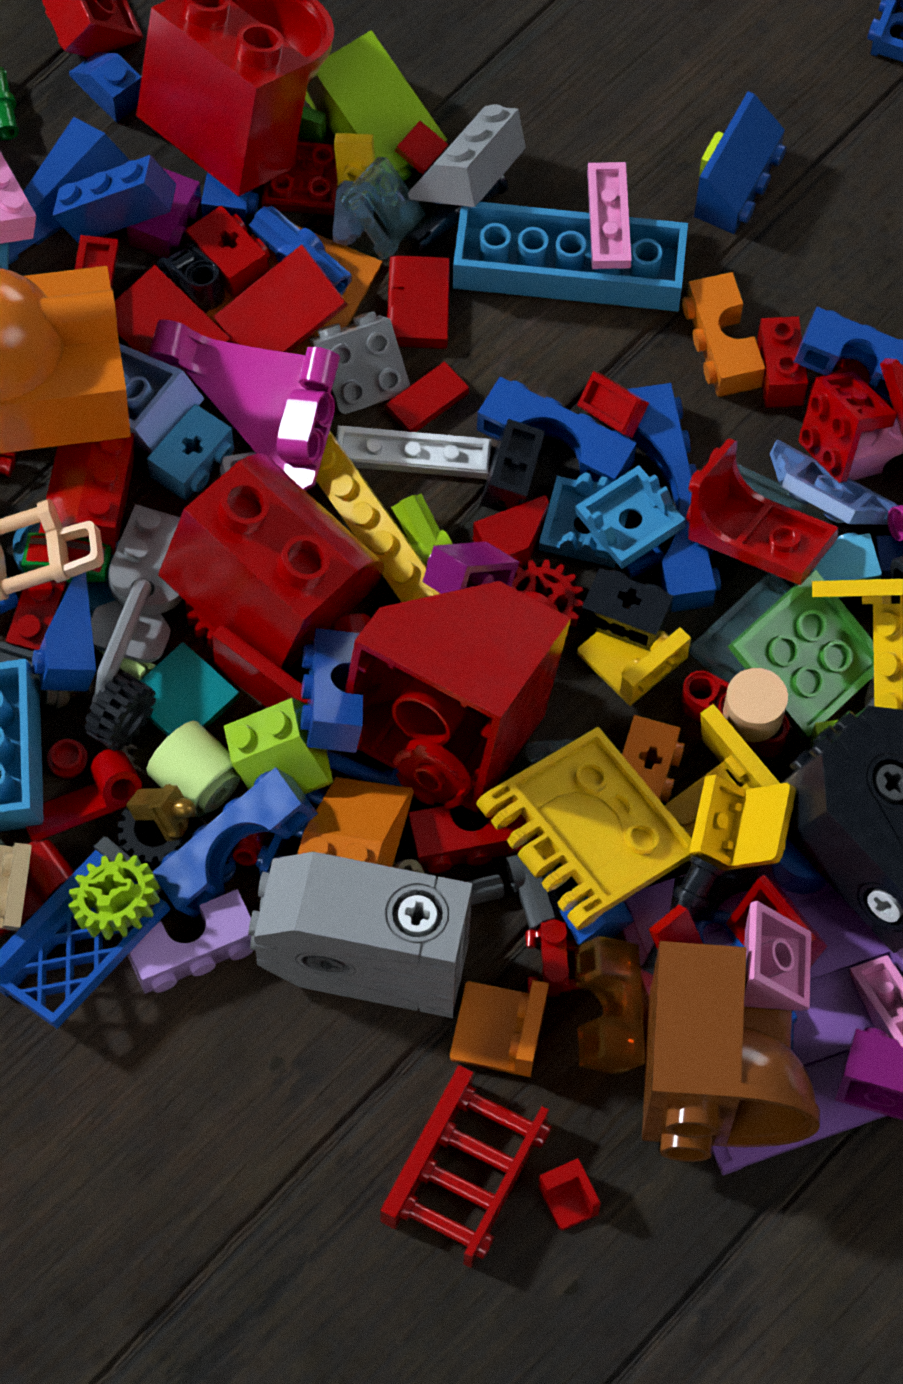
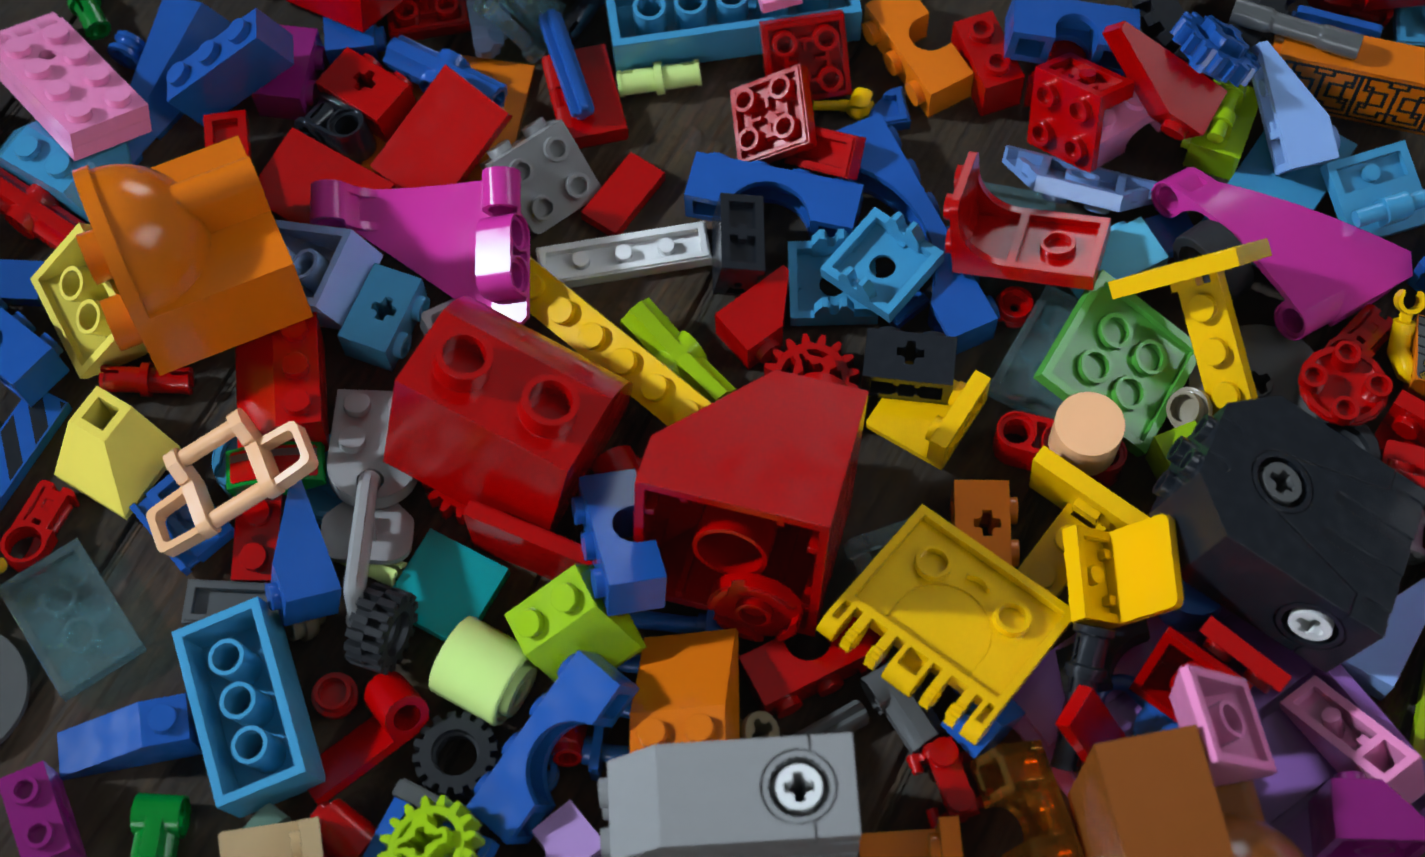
camera: 10 degrees left, 0 degrees up
pearl gold piece [126,784,196,841] -> none
magenta brick [422,541,519,594] -> none
none -> blue bush [107,30,146,70]
none -> blue axle [538,9,595,120]
none -> yellowish green pin [616,59,702,98]
none -> red tile [730,64,818,164]
none -> red tile [759,9,852,100]
none -> yellow hand [813,87,874,121]
none -> blue tile [869,86,911,131]
none -> red plate [995,286,1036,328]
none -> dark tan plate [1166,387,1213,428]
none -> red plate [1199,616,1293,694]

